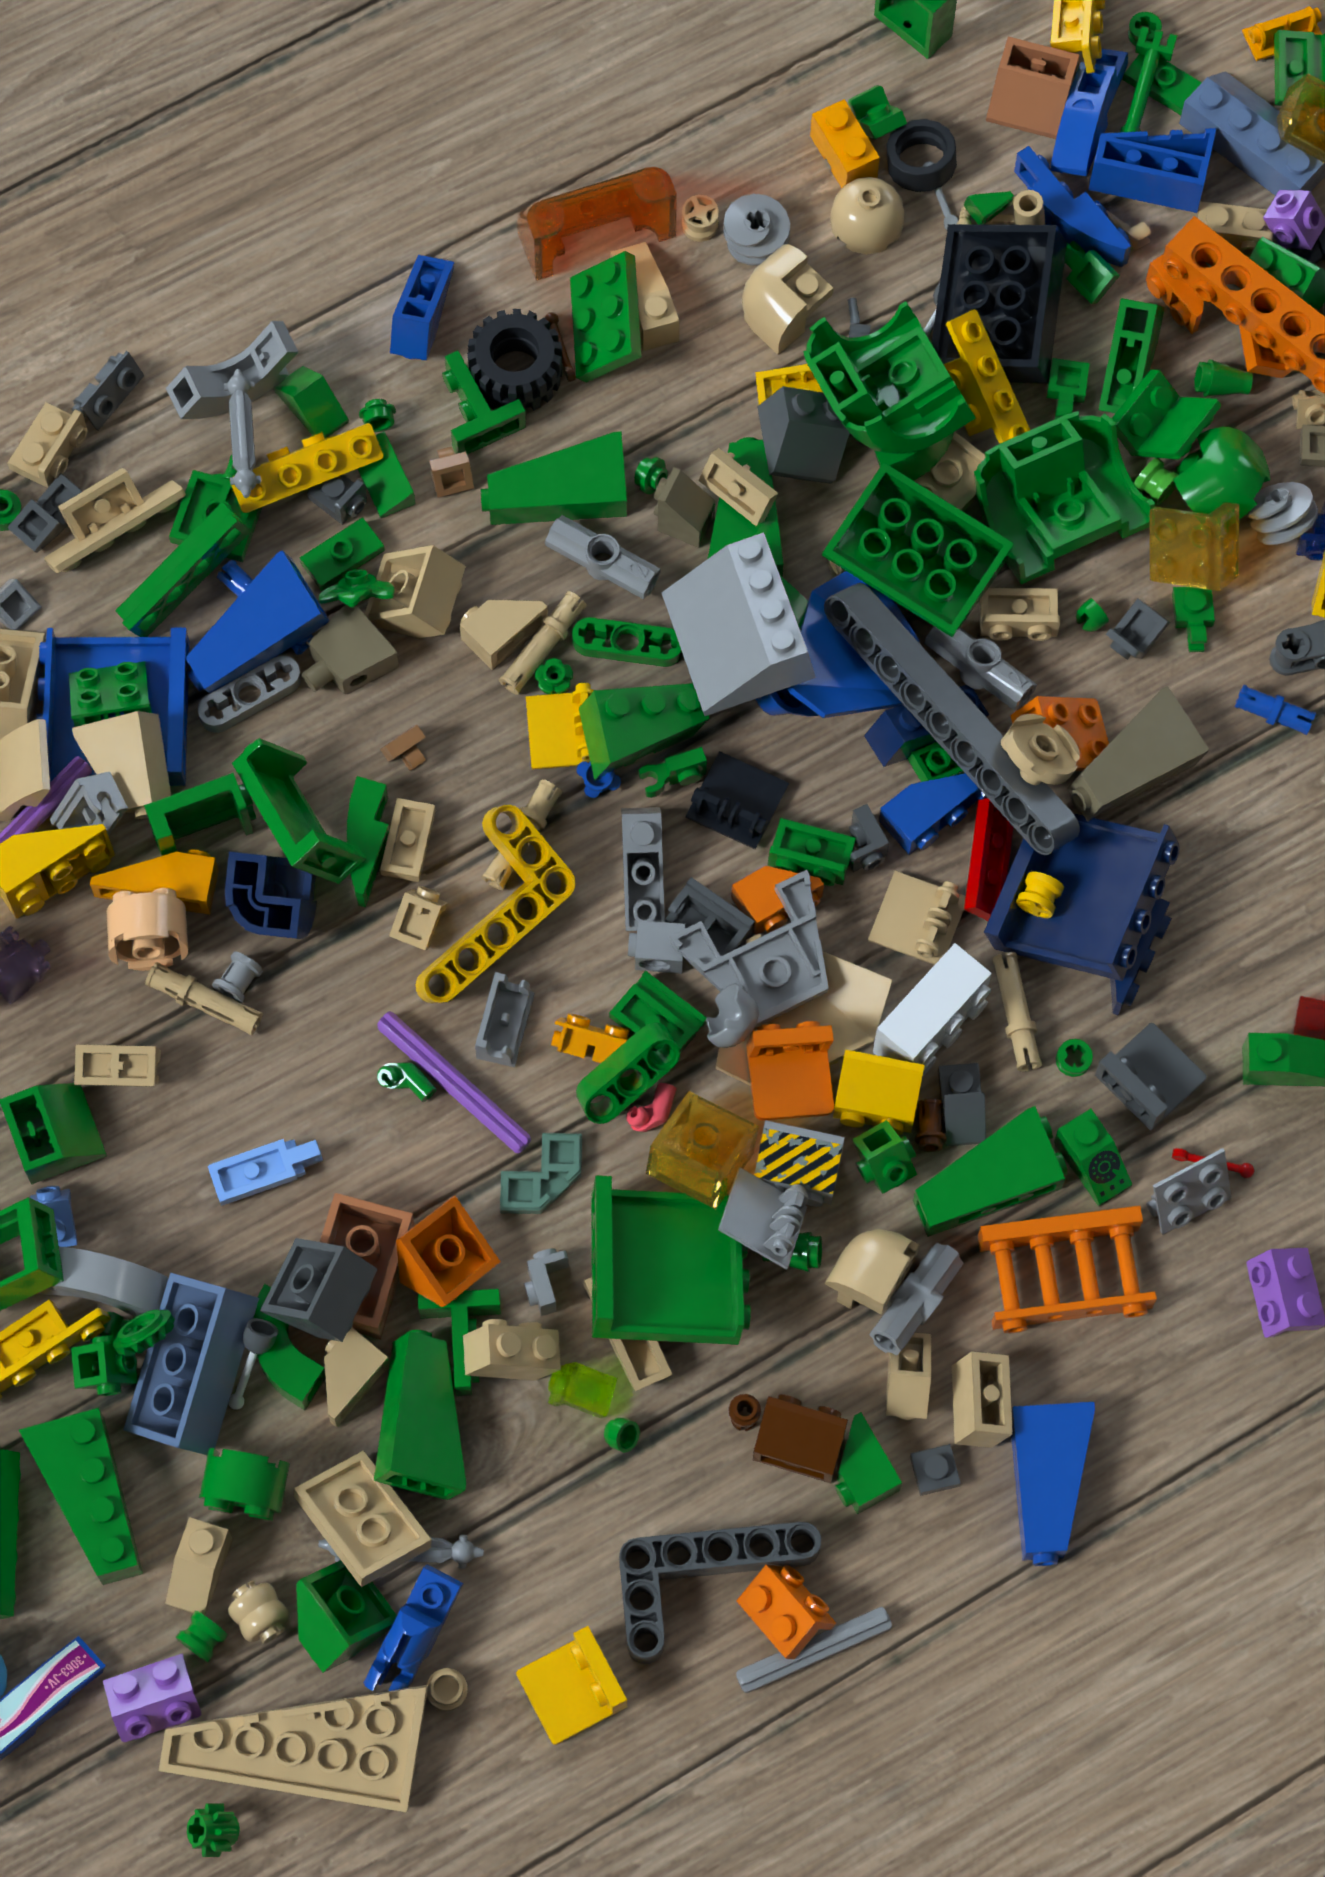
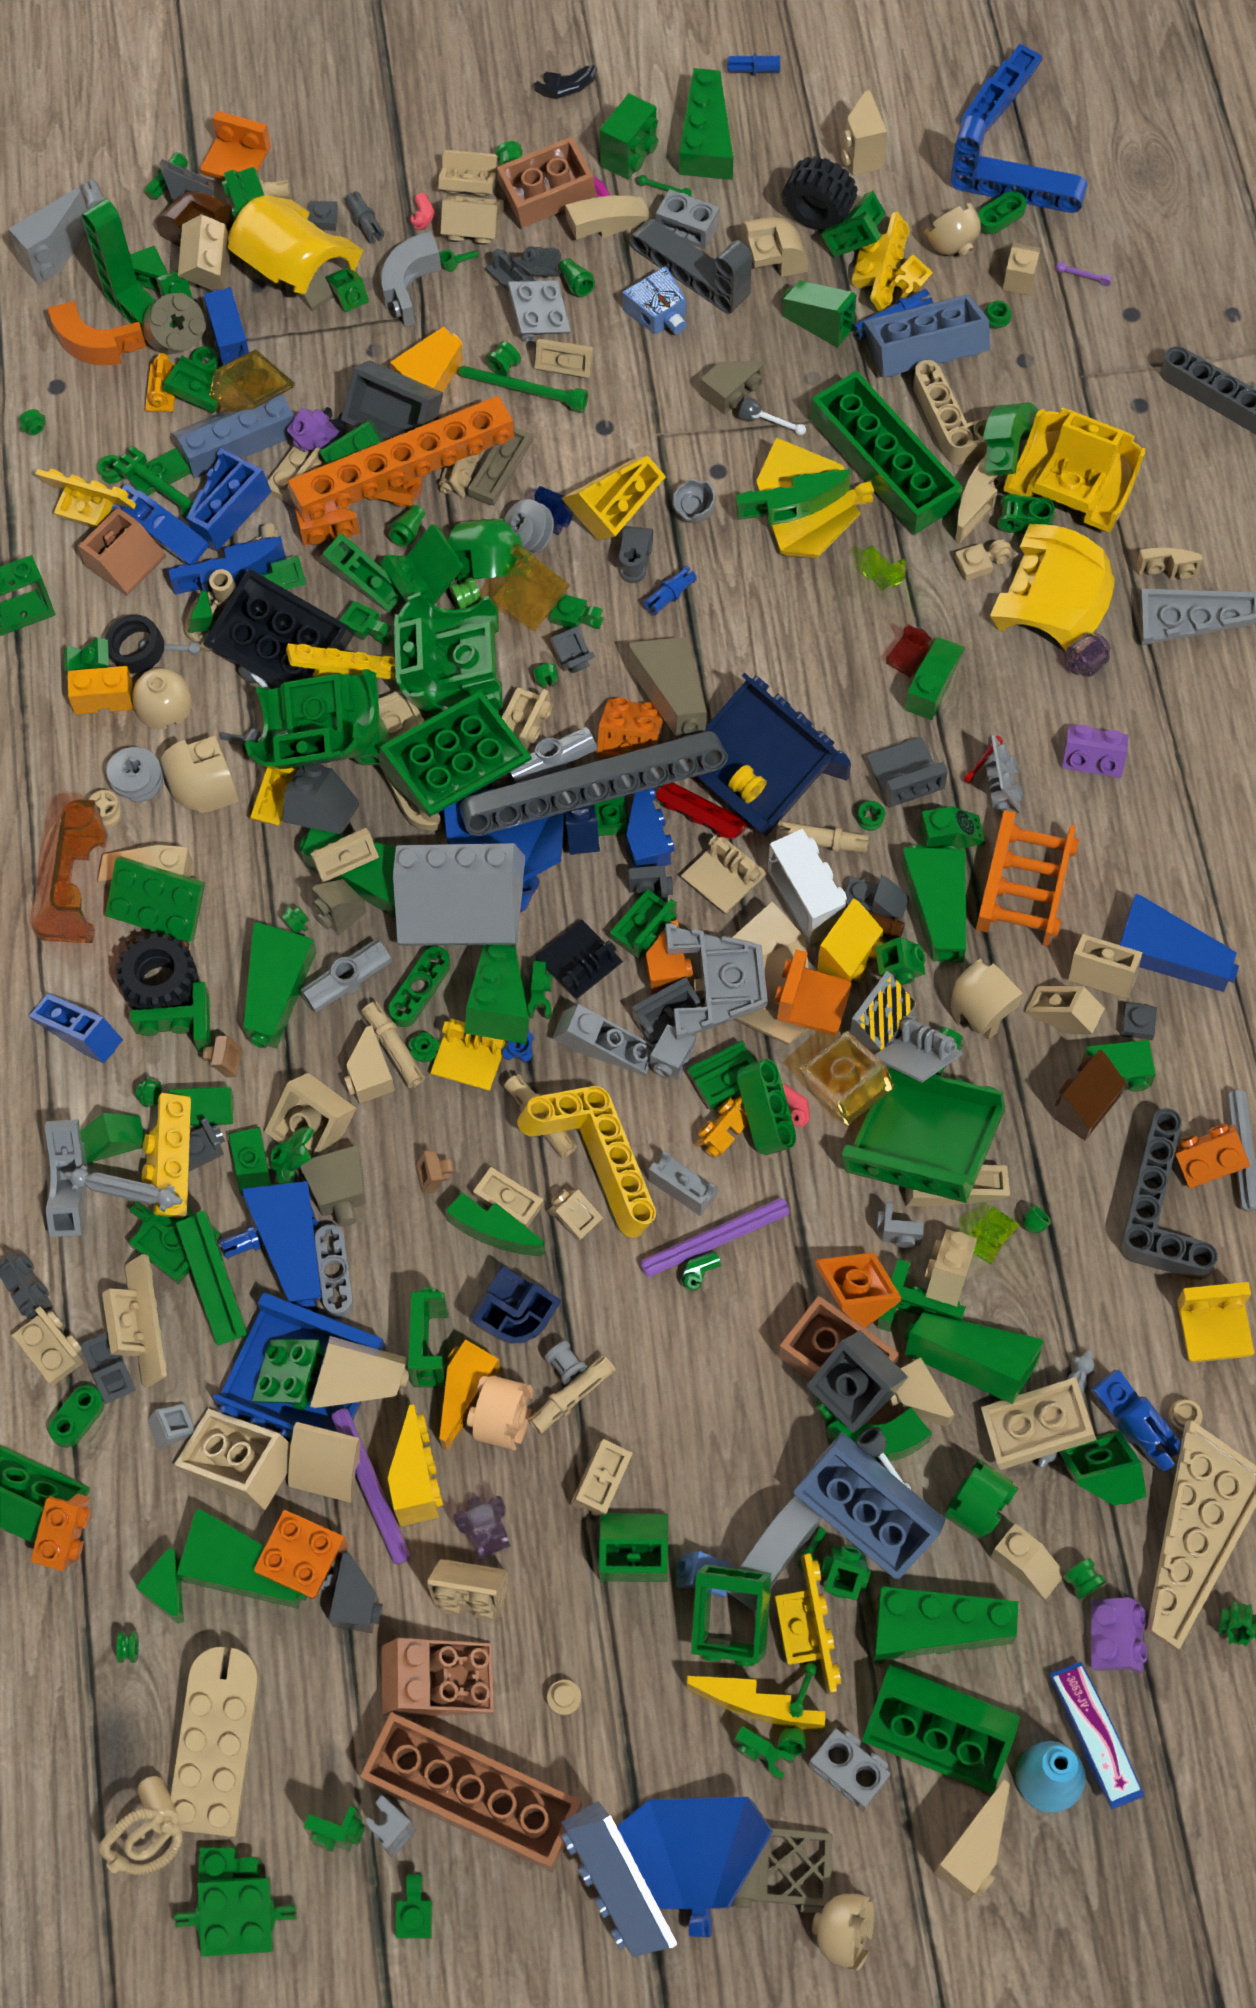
camera: 65 degrees left, 5 degrees down
light grey hinge [50,772,128,836] -> none
green gear [113,1309,175,1357] -> none
light blue hinge [208,1139,323,1206] -> none
tan piece [228,1581,289,1644] -> none
green panel [232,738,366,884] -> none
sand green tile [500,1133,582,1214] -> none
light grey hair [706,983,759,1048] -> none
reddish brown pin [729,1394,761,1431] -> none
light grey piece [869,1242,964,1356] -> none
tan plate [1001,714,1080,785] -> none

